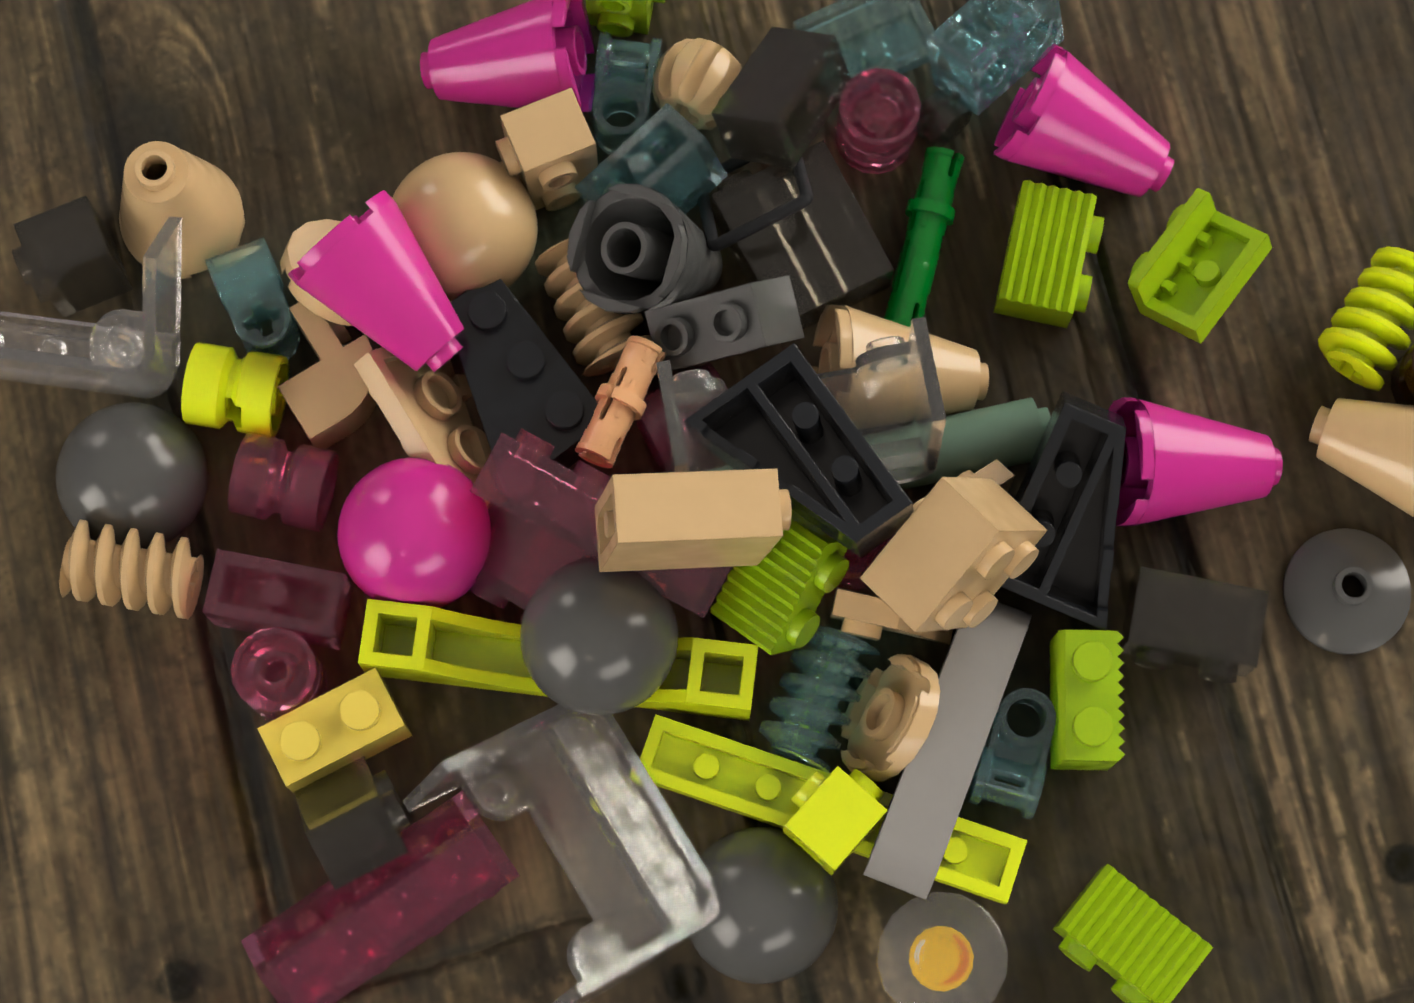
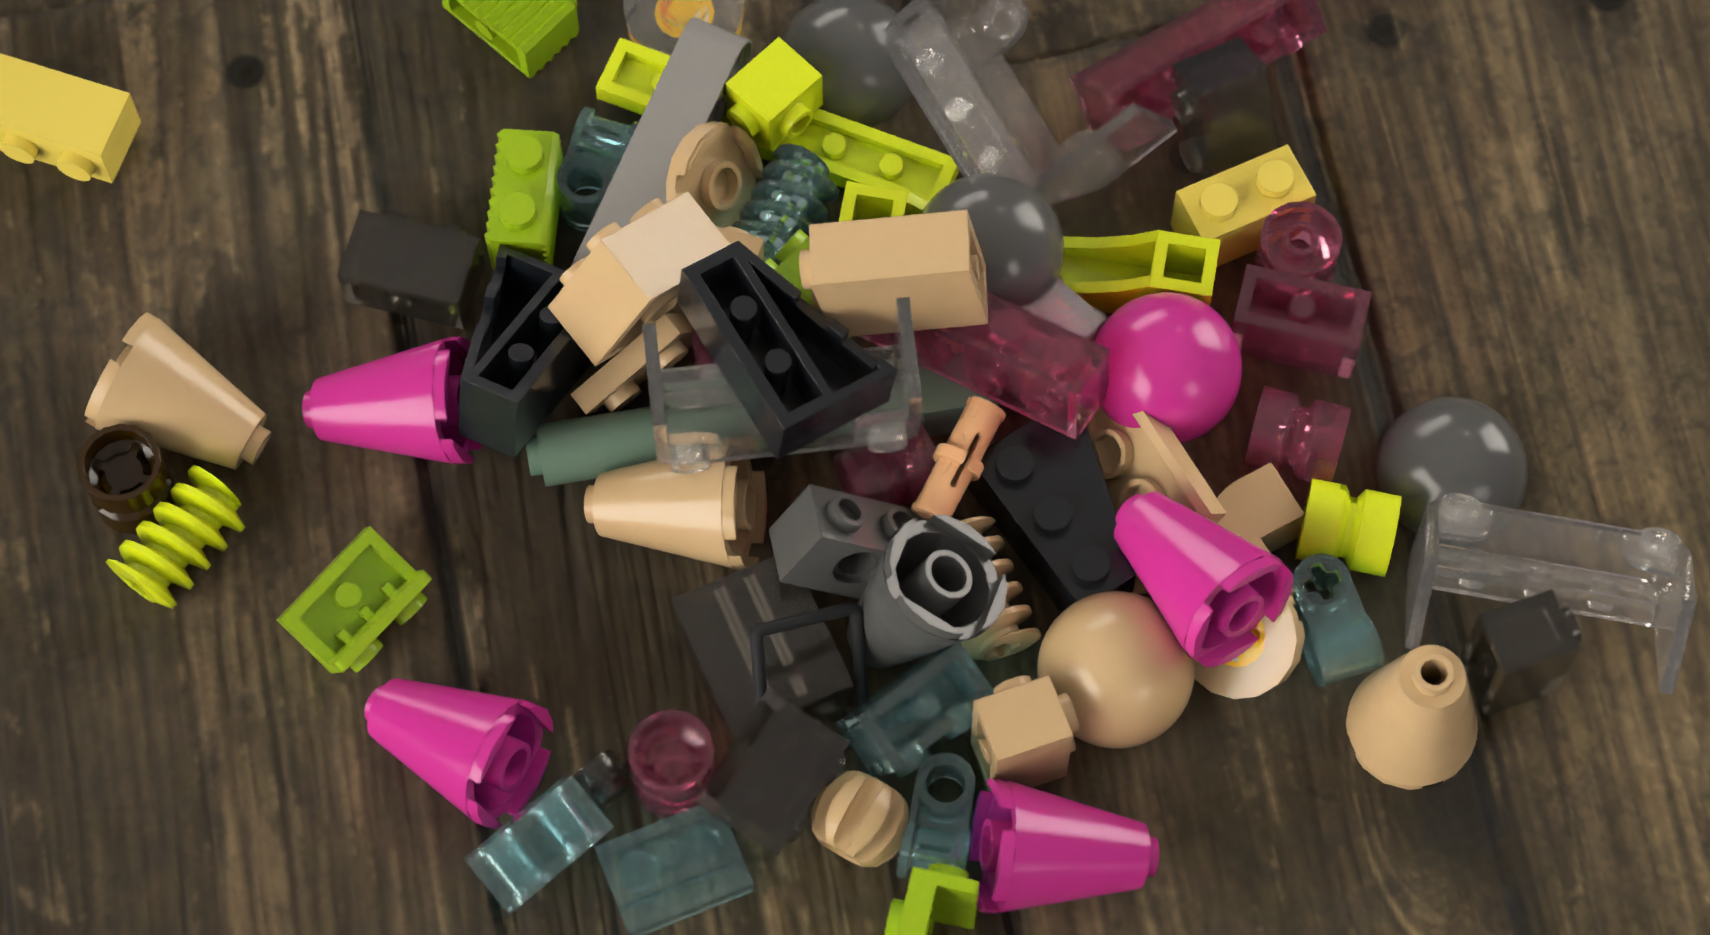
camera: 175 degrees left, 10 degrees down
tan piece [59,519,204,620] -> none
green pin [884,146,965,331] -> none
lime brick [993,180,1104,328] -> none
dark grey dish [1282,528,1411,655] -> none

